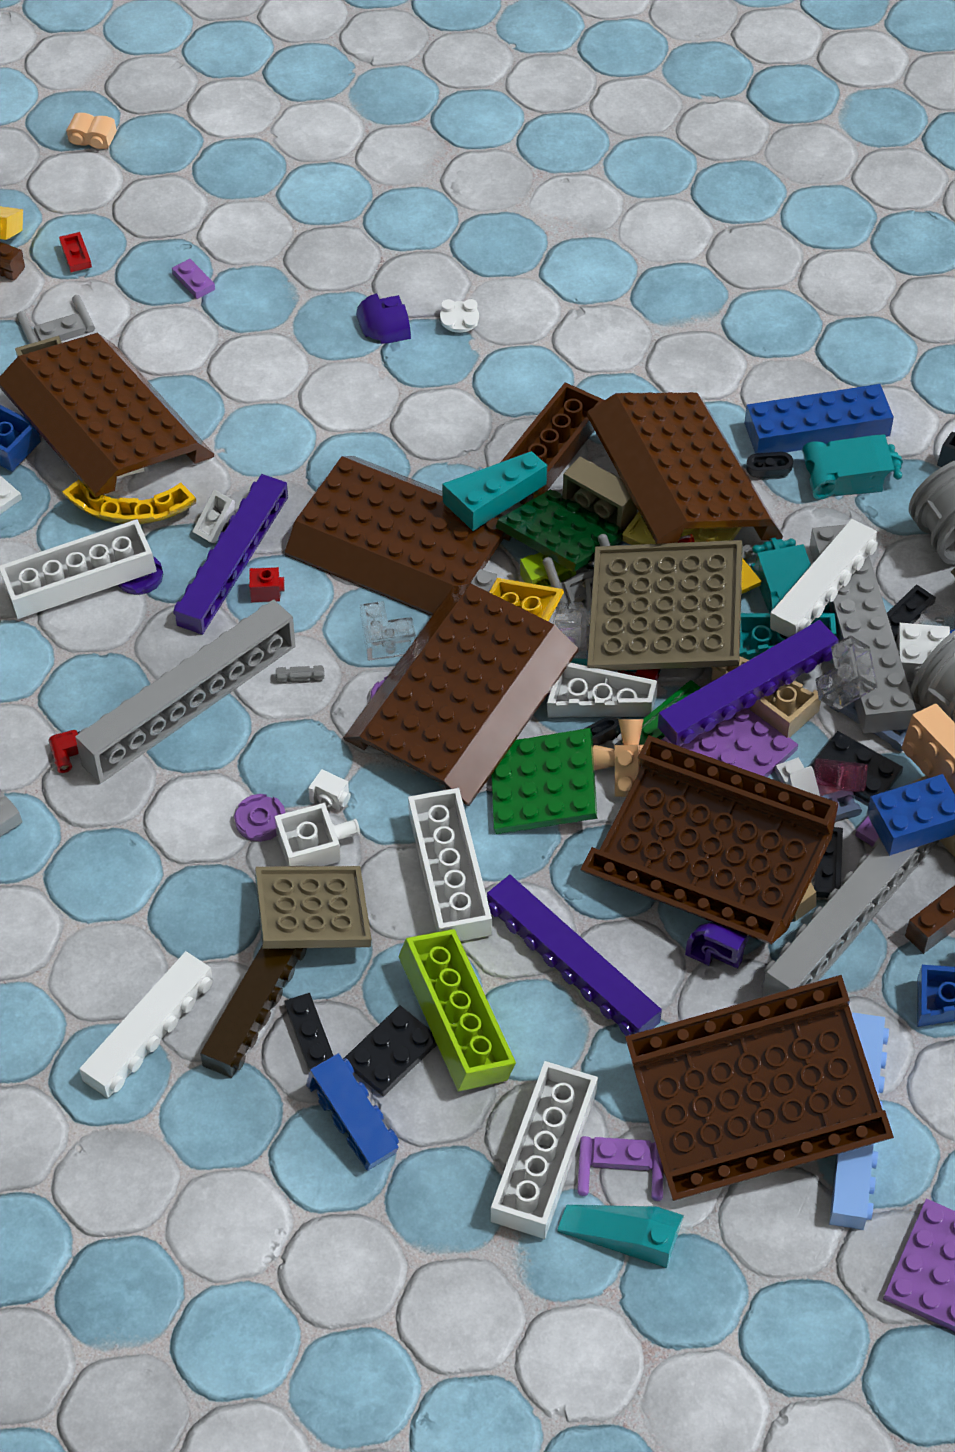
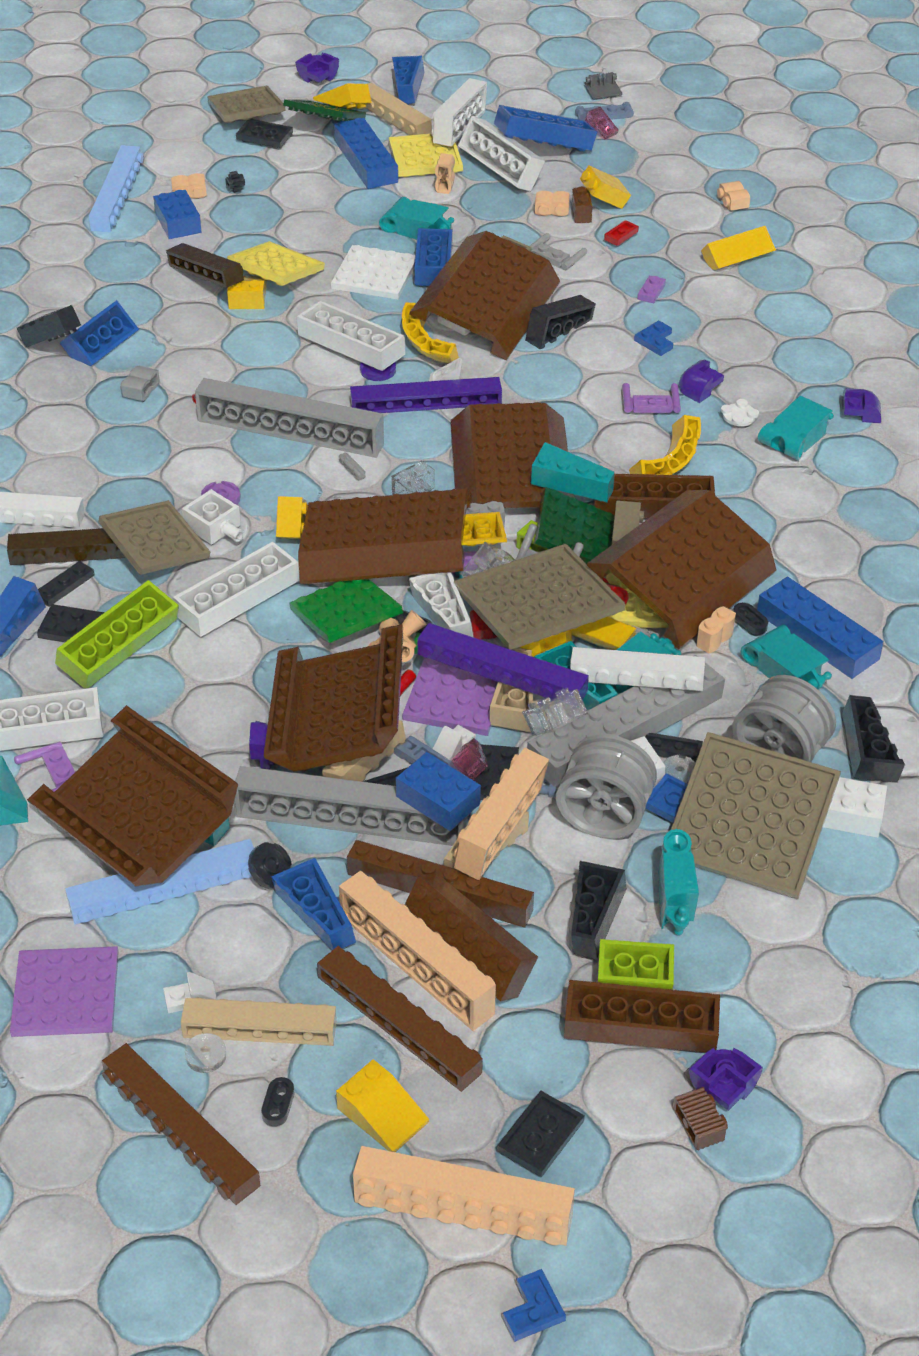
camera: 60 degrees right, 10 degrees down
red brick [249,567,285,602] -> none
white brick [308,769,351,811] -> none
dark purple brick [487,874,662,1036] -> none
none -> black tile [248,842,292,889]
none -> yellow brick [276,496,308,539]
none -> black wedge [525,295,596,350]
none -> medium lavender plate [622,383,681,414]
none -> yellow brick [629,415,701,475]
none -> blue plate [634,320,673,356]
none -> light nougat brick [697,606,736,653]
none -> yellow brick [701,226,776,270]
none -> teal piece [758,395,834,461]
none -> dark purple brick [842,388,881,424]

